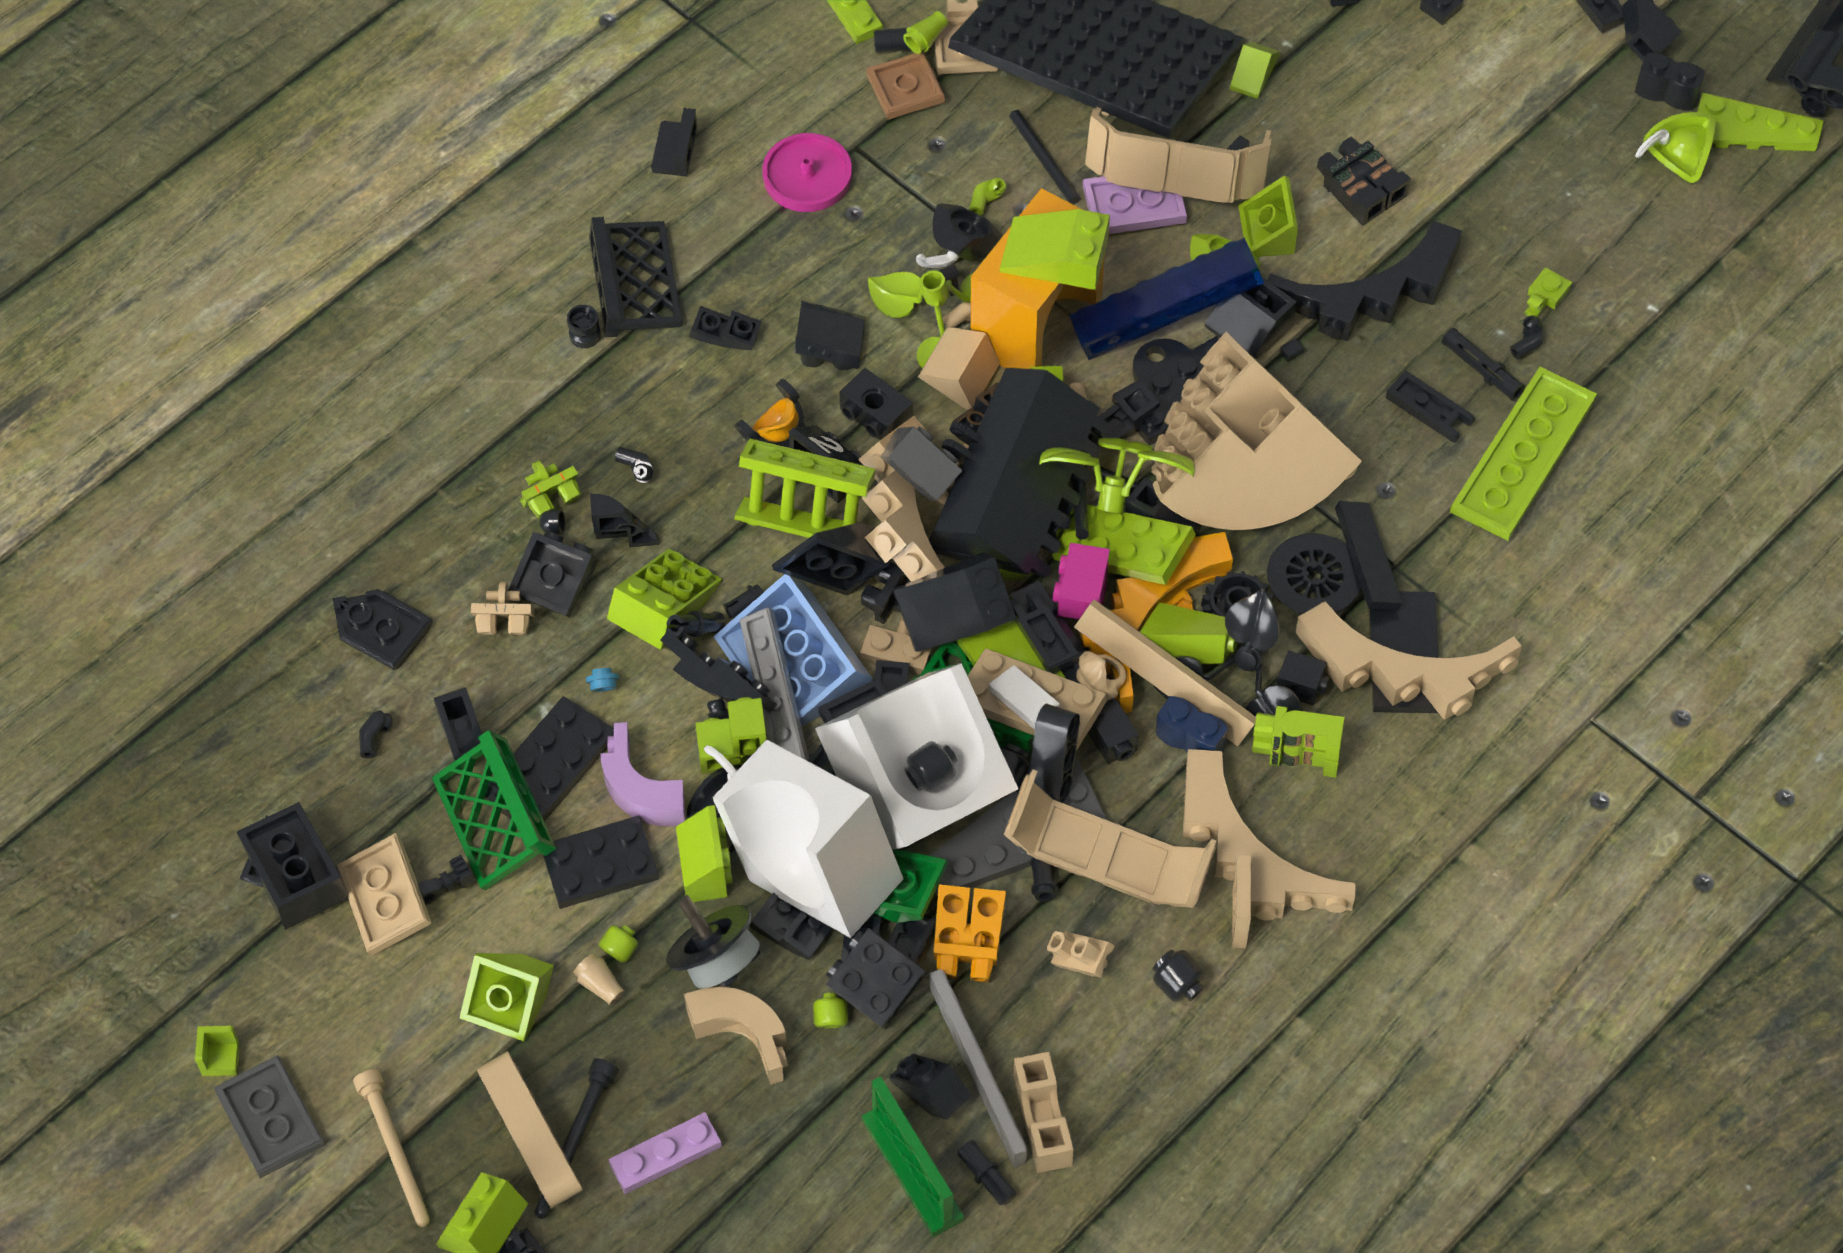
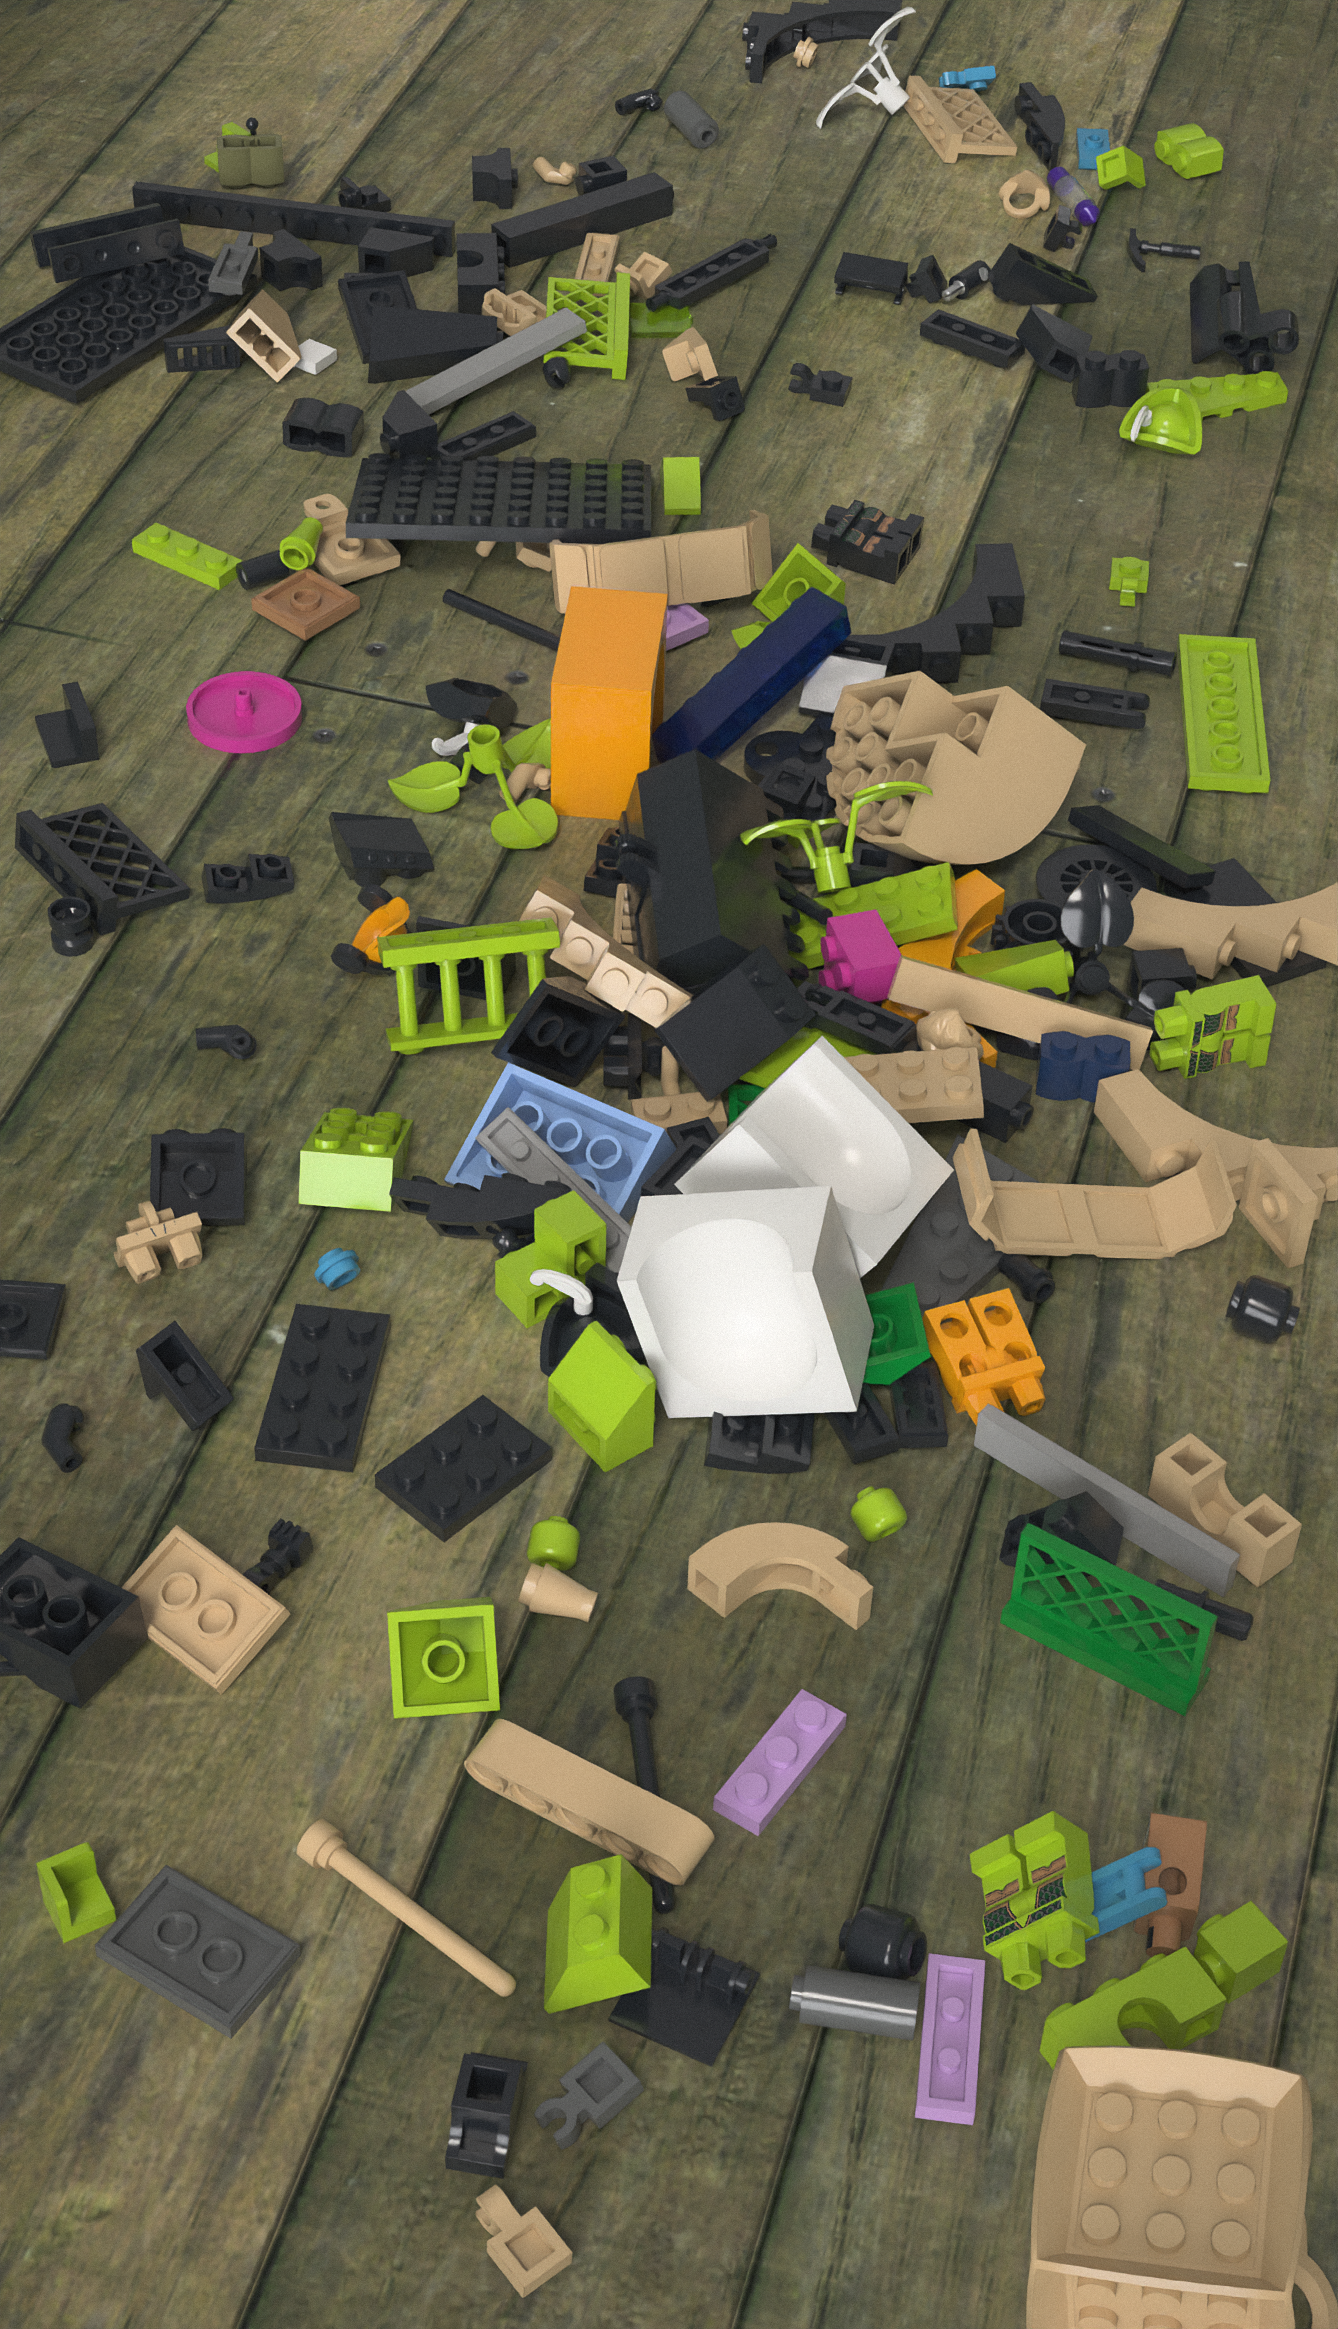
camera: 30 degrees left, 15 degrees down
green fence [432,730,557,890] -> none
lime hips [520,460,581,519] -> none
black hinge [539,508,565,535] -> none
black slope [590,493,659,548] -> none
lavender arch [600,722,685,826] -> none
piece [666,894,760,988] -> none
black pin [667,610,725,637] -> none
black pin [723,584,764,620] -> none
black brick [826,928,927,1029] -> none
black brick [839,368,914,439] -> none
dark grey slope [881,426,962,501] -> none
black head [904,741,958,793] -> none
tan slope [918,327,1000,410] -> none
lime arm [968,177,1006,216] -> none
white tile [989,665,1060,729] -> none
lime slope [1000,209,1110,290] -> none
black beam [1030,703,1080,803] -> none
tan hips [1047,931,1114,978] -> none
black arm [1510,315,1544,359] -> none

